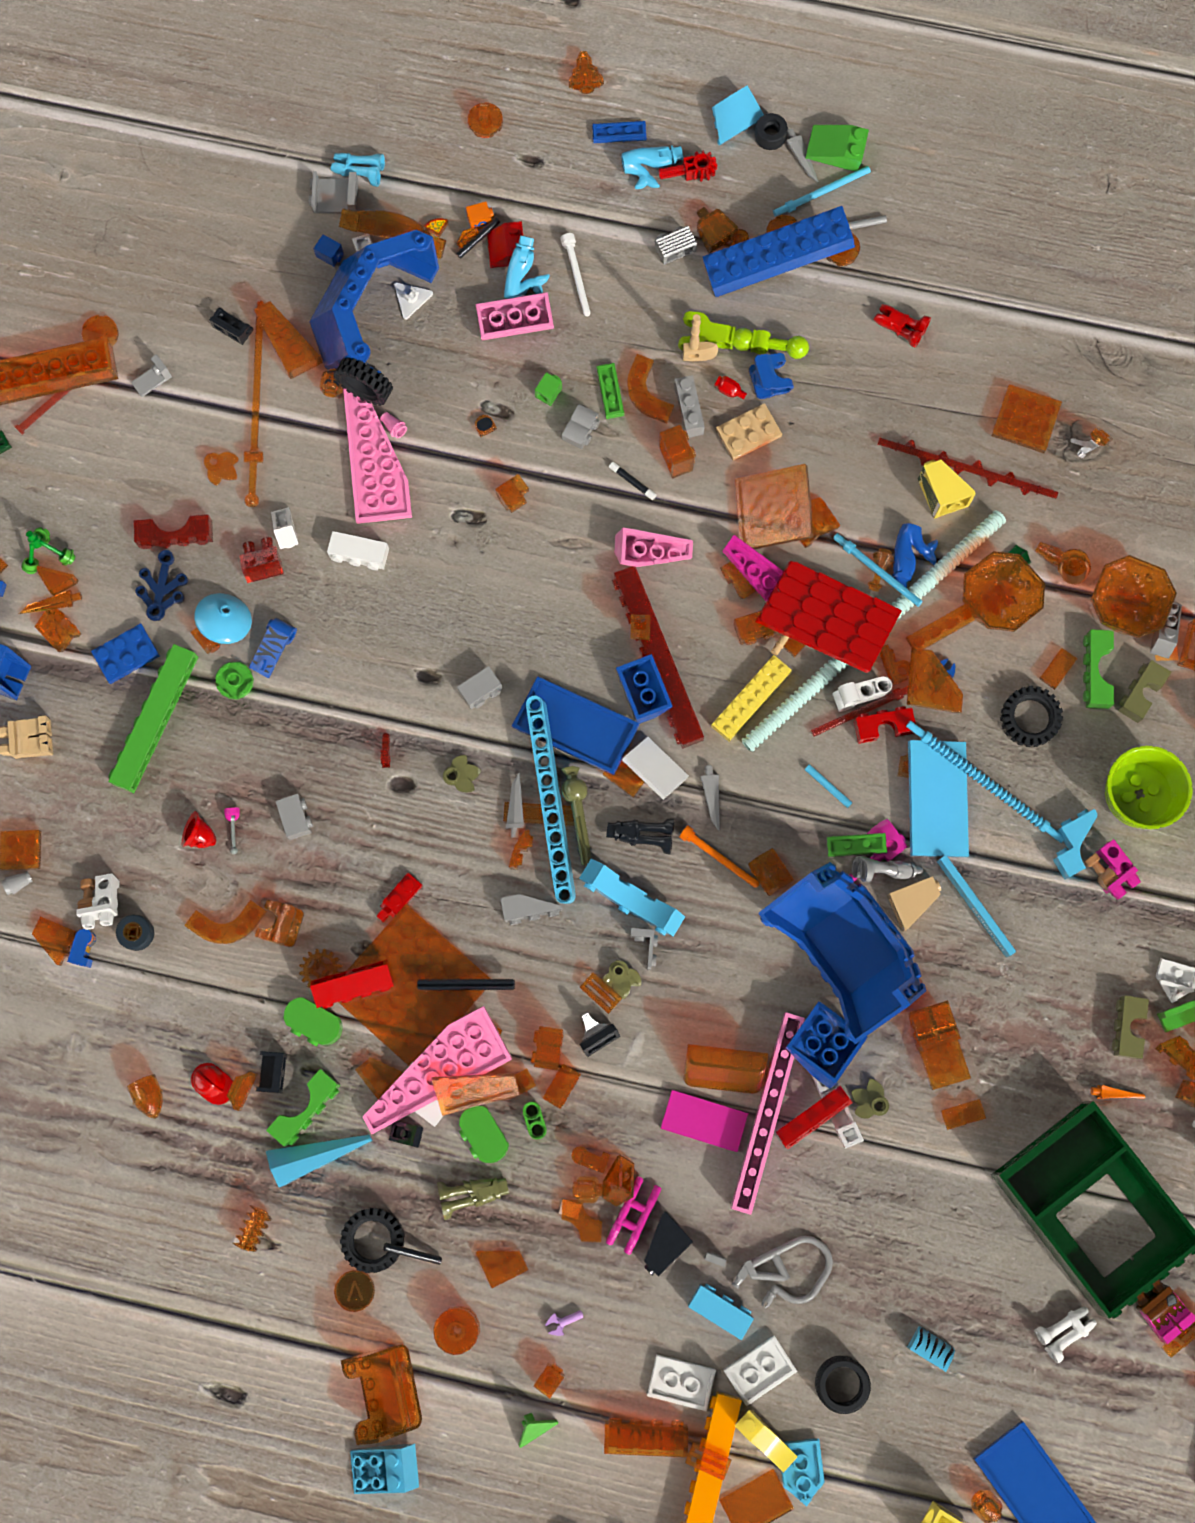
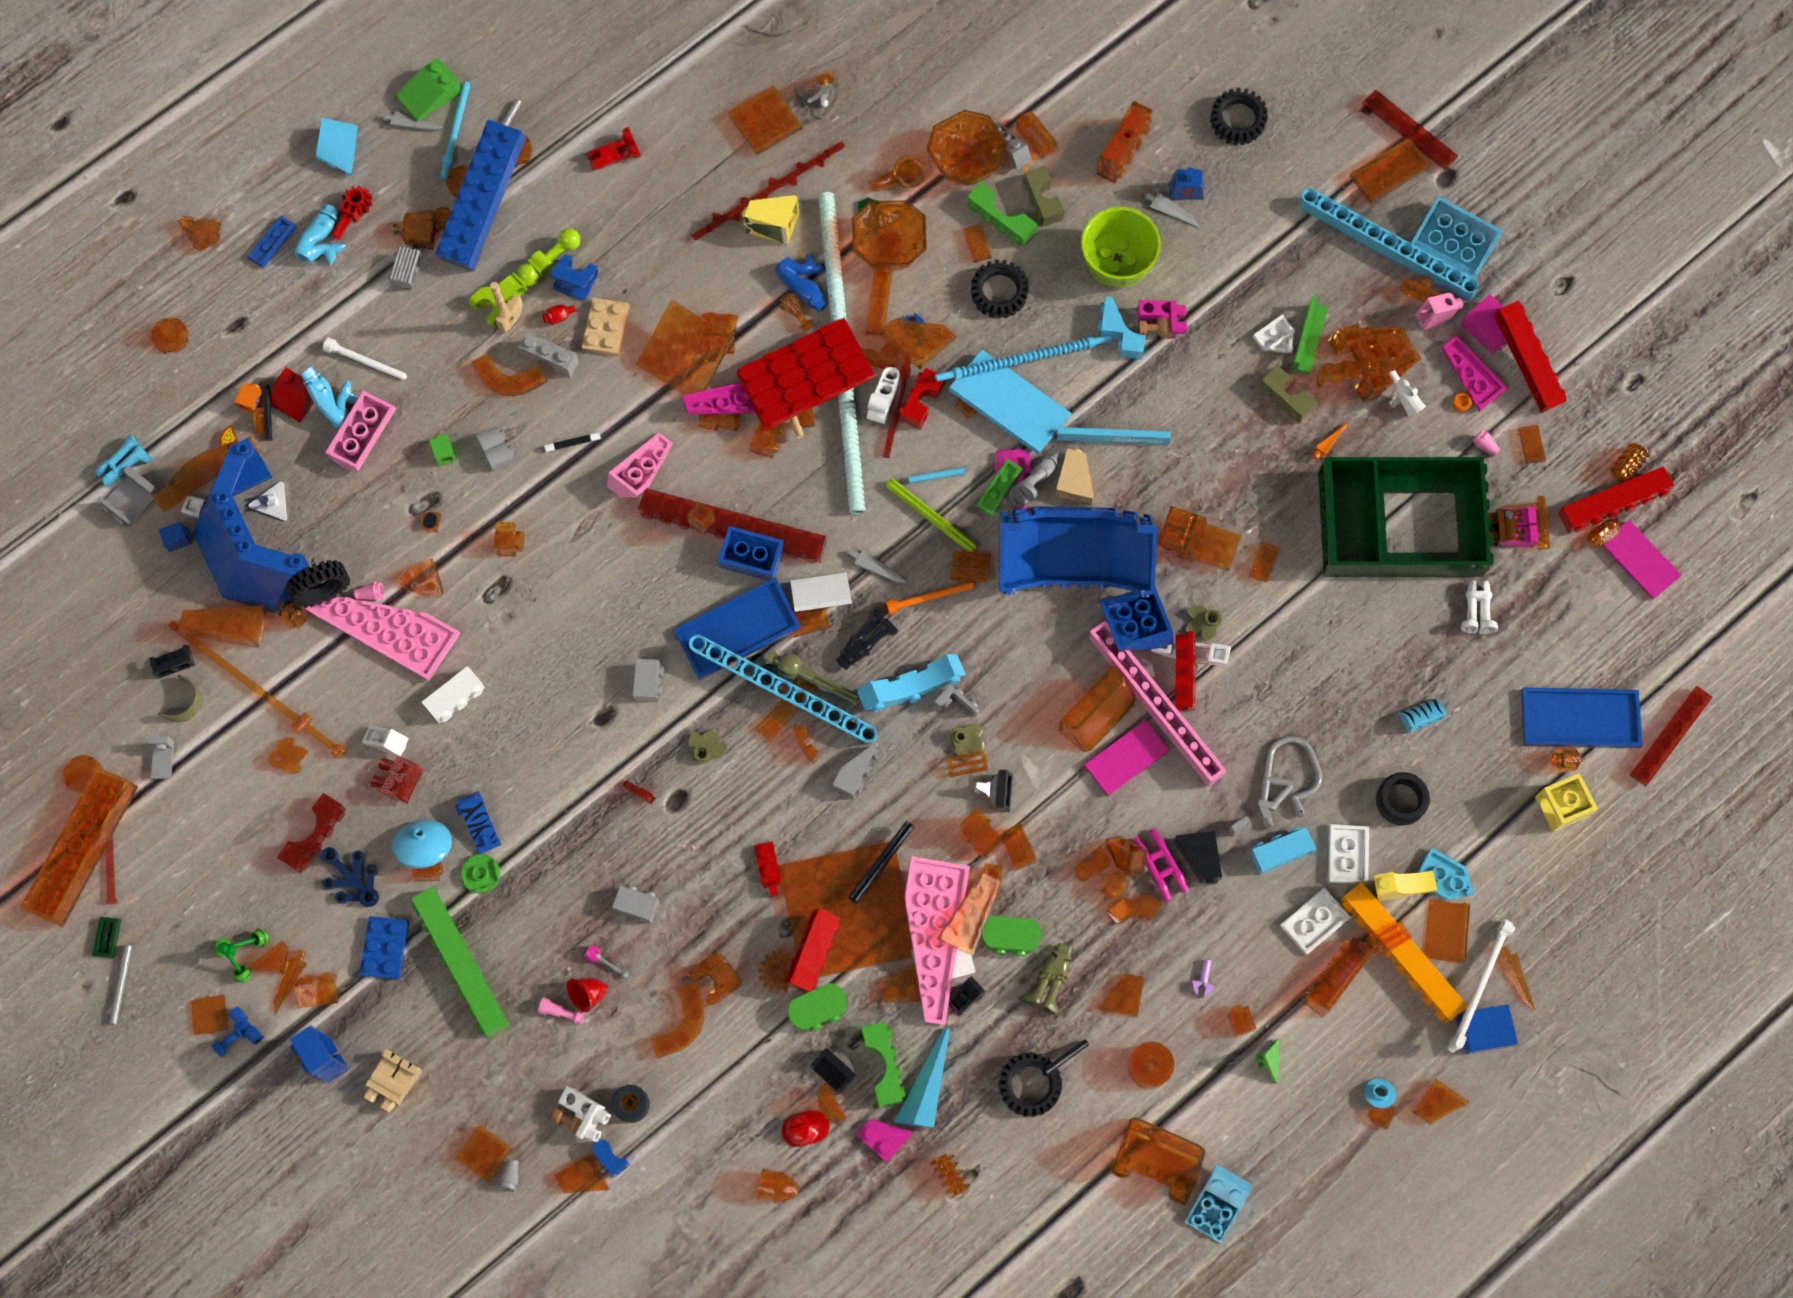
camera: 55 degrees left, 5 degrees down
clear orange tile [334,1270,375,1312] -> none
light grey bar [506,773,525,839] -> none
bright green beam [523,1102,547,1139] -> none
bright green tile [596,363,624,419] -> none
clear orange brick [659,425,696,479] -> none
light yellow piece [711,655,792,742] -> none
black tyre [755,113,788,150] -> none
medium azure bar [833,533,923,607] -> none
none -> olive piece [158,675,202,723]
none -> clear orange brick [395,559,444,597]
none -> bright pink piece [538,997,585,1025]
none -> dark pink wing [857,1119,913,1163]
none -> lime axle [886,479,977,553]

